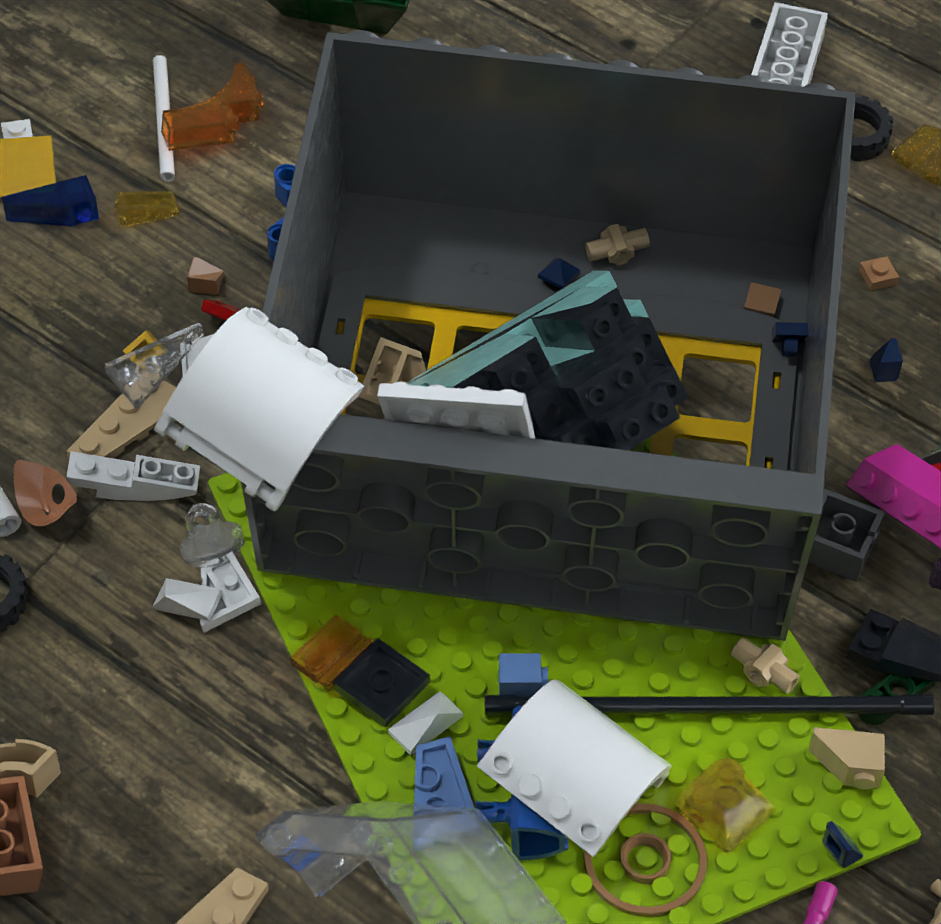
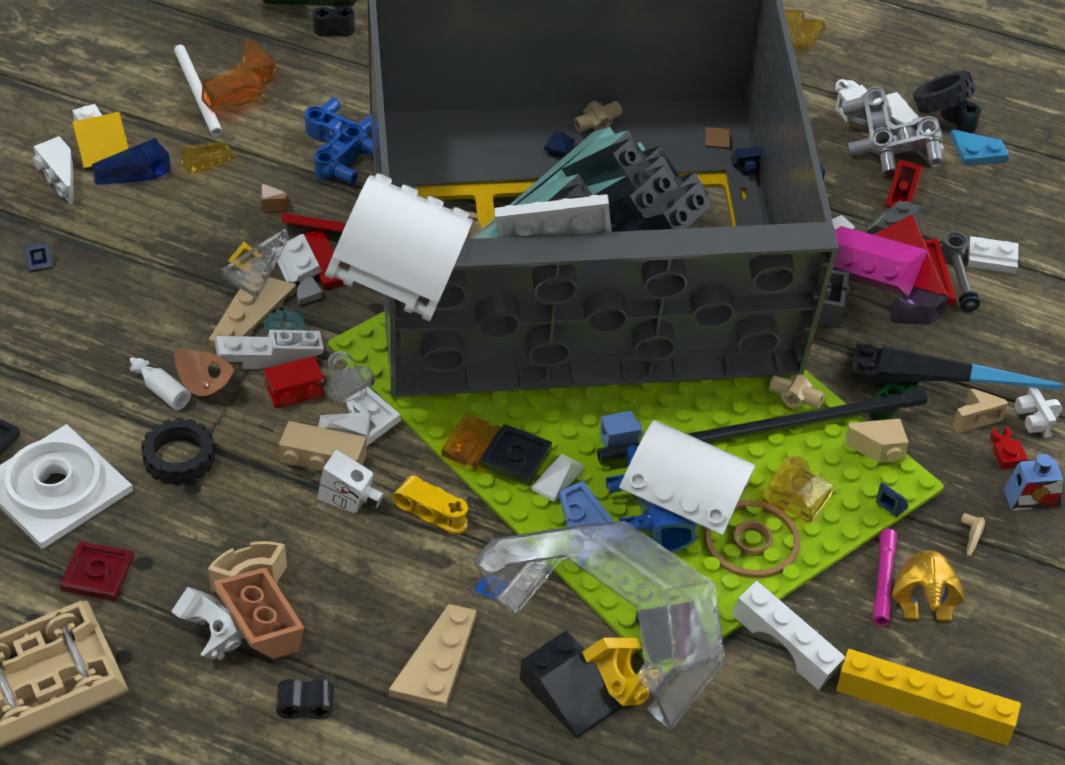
camera: 15 degrees left, 5 degrees down
none -> clear light blue gear [264,308,305,335]
none -> red brick [264,356,325,408]
none -> tan brick [279,421,367,471]
none -> white torso [317,450,384,513]
none -> yellow piece [392,475,468,534]
none -> white sticker [832,215,855,230]

